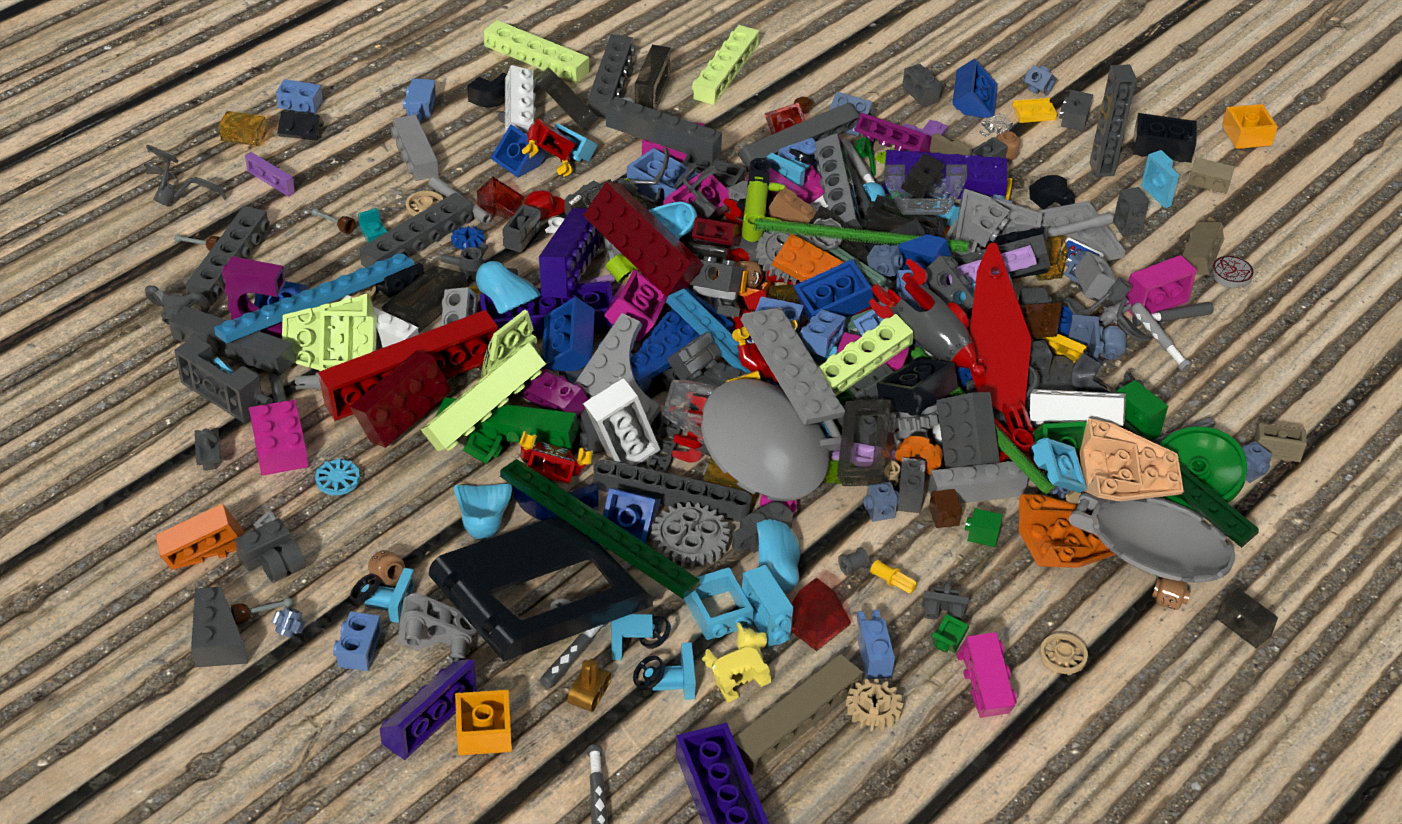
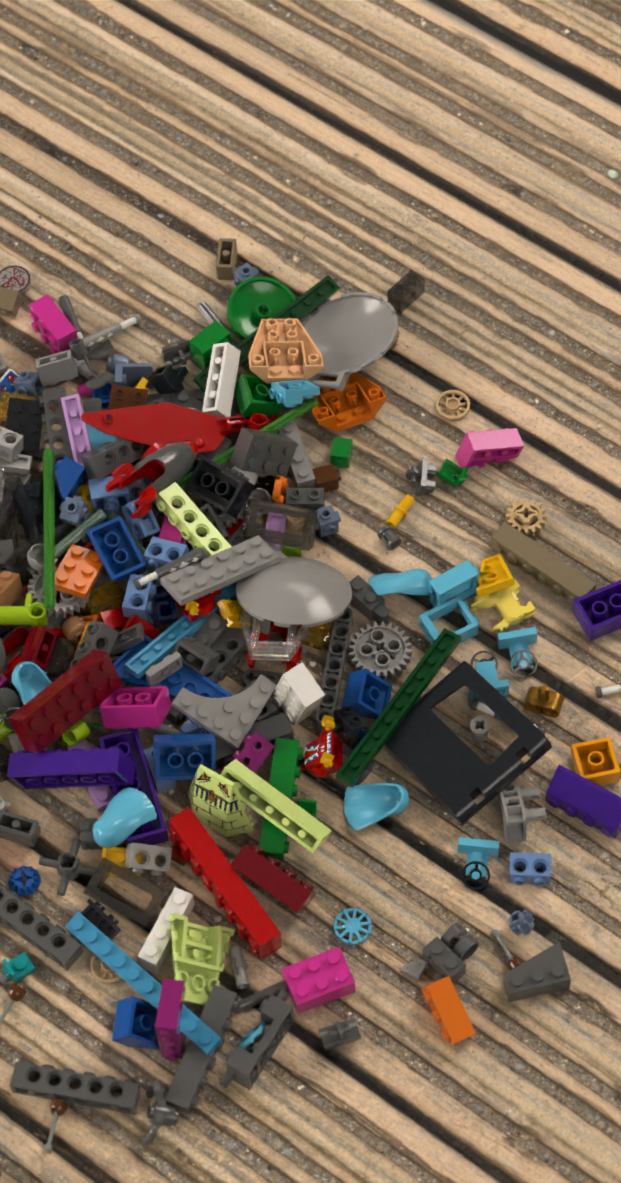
camera: 90 degrees left, 15 degrees up
medium nougat head [368,550,405,585] -> none
clear red slope [791,577,851,652] -> none
medium blue hinge [857,610,895,680] -> none
none -> dark grey piece [133,547,205,590]
none -> light grey plate [145,651,183,686]
none -> black bracket [333,706,369,750]
none -> yellow wing [477,554,515,597]

